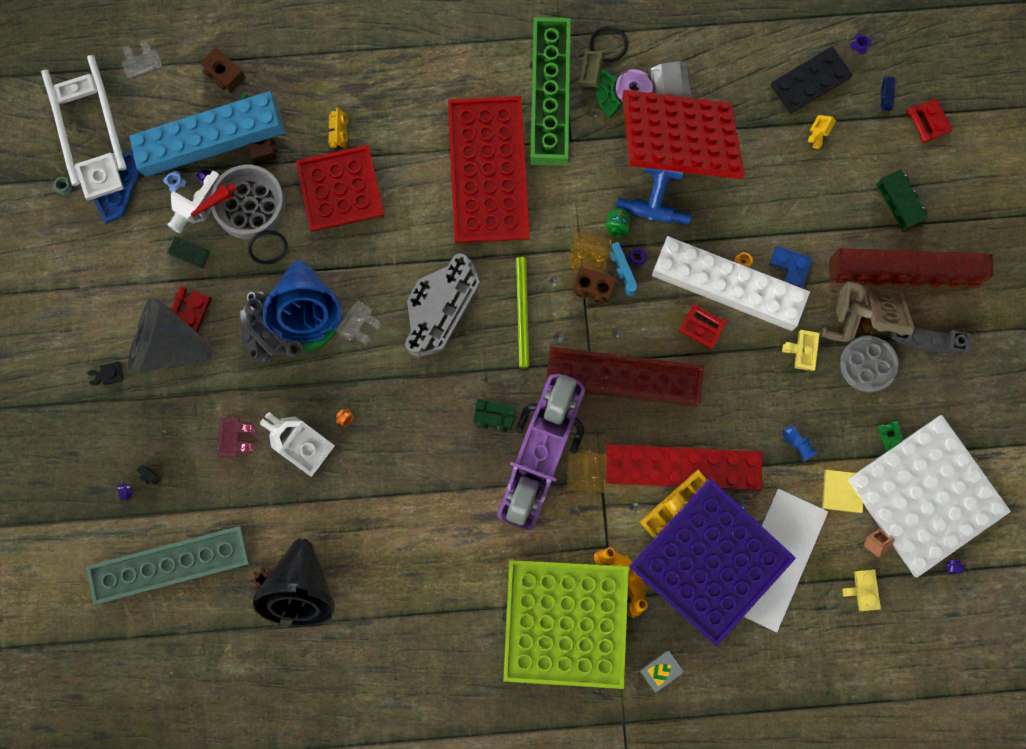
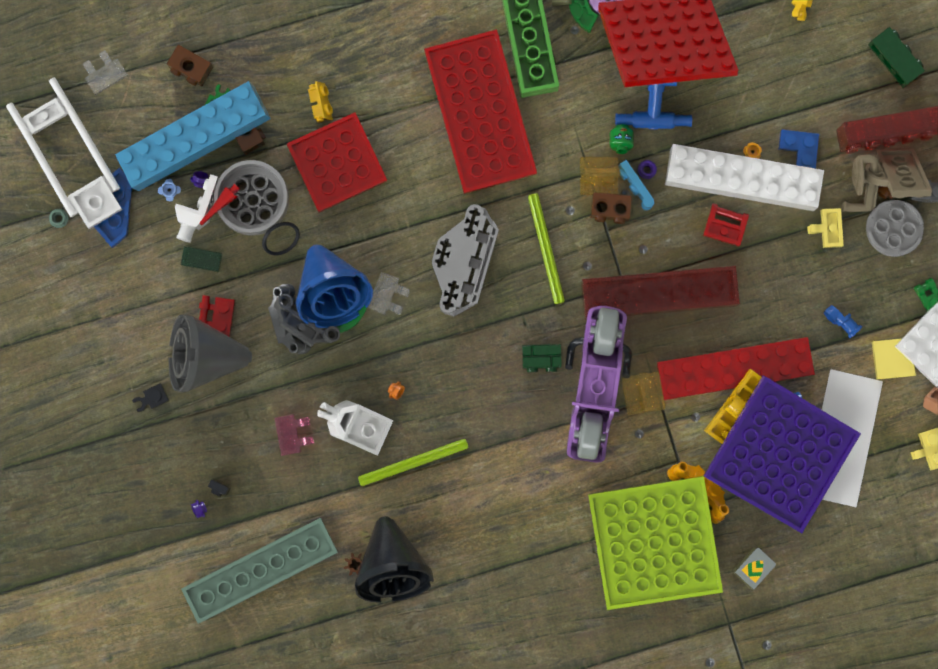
camera: 15 degrees left, 5 degrees up
none -> lime axle [358,439,468,486]

